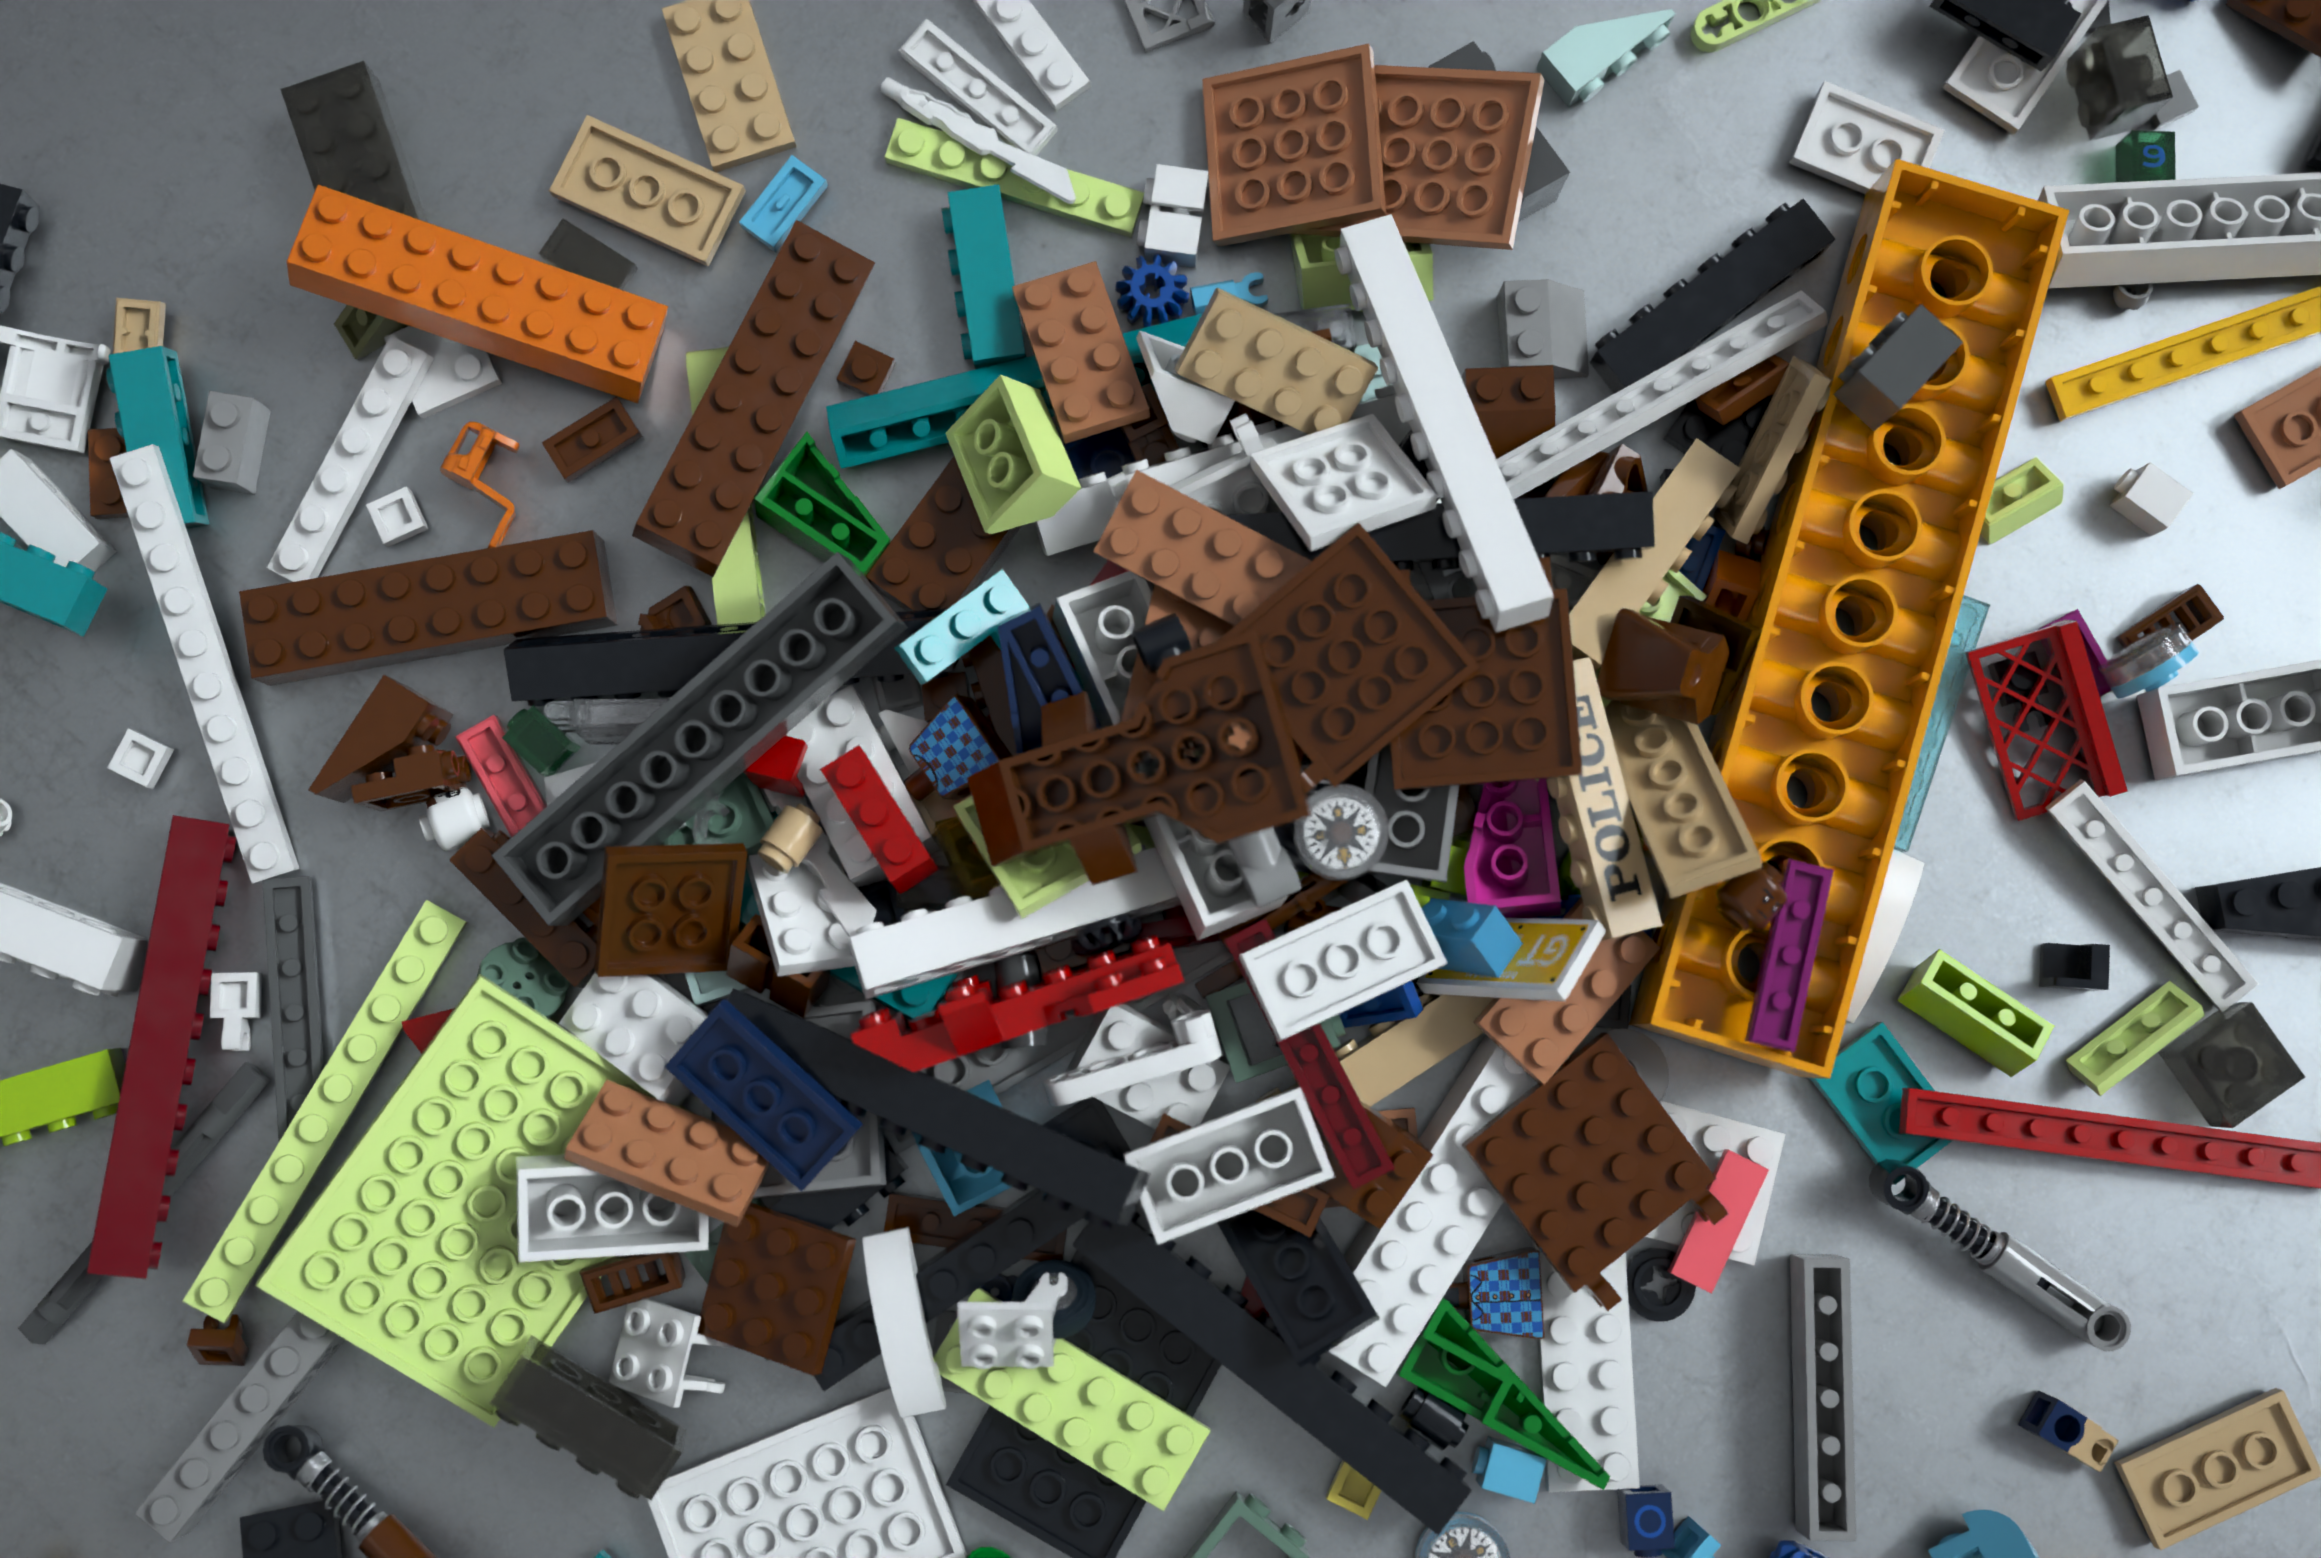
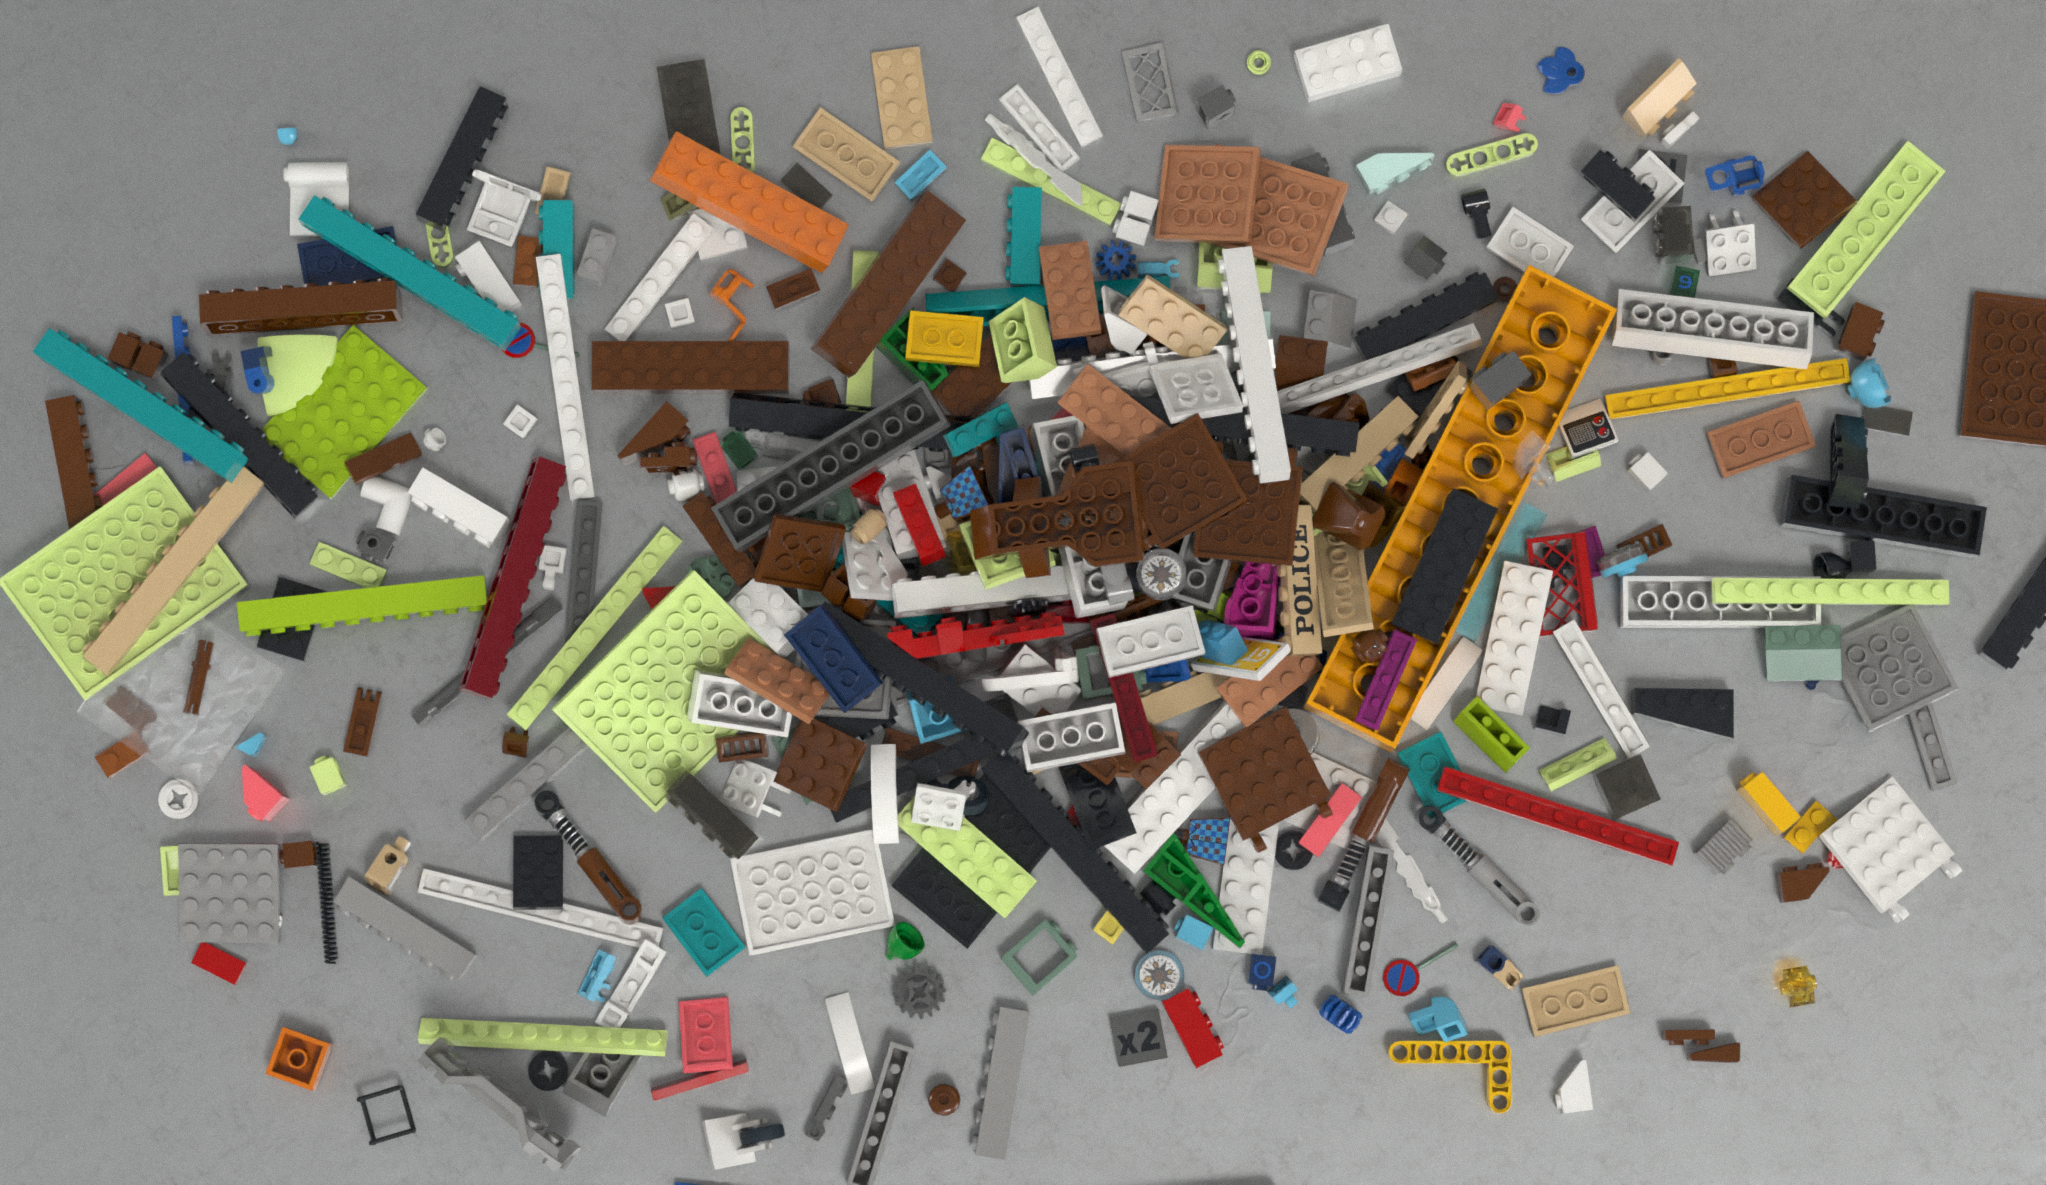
camera: 15 degrees right, 0 degrees up
none -> piece [501,323,580,358]
none -> yellowish green beam [730,107,755,173]
none -> yellow plate [905,311,984,367]
none -> piece [1317,757,1411,912]
none -> white plate [1374,201,1408,235]
none -> white sword [1376,818,1448,924]
none -> piece [1383,943,1458,996]
none -> black plate [1391,488,1498,645]
none -> dark grey brick [1404,236,1447,280]
none -> black pin [1461,188,1492,239]
none -> white plate [1475,561,1553,716]
none -> reddish brown plate [1493,277,1517,301]
none -> clear brick [1513,431,1556,488]
none -> slope [1558,399,1619,459]
none -> white plate [1705,210,1757,277]
none -> reddish brown plate [1707,357,1738,379]

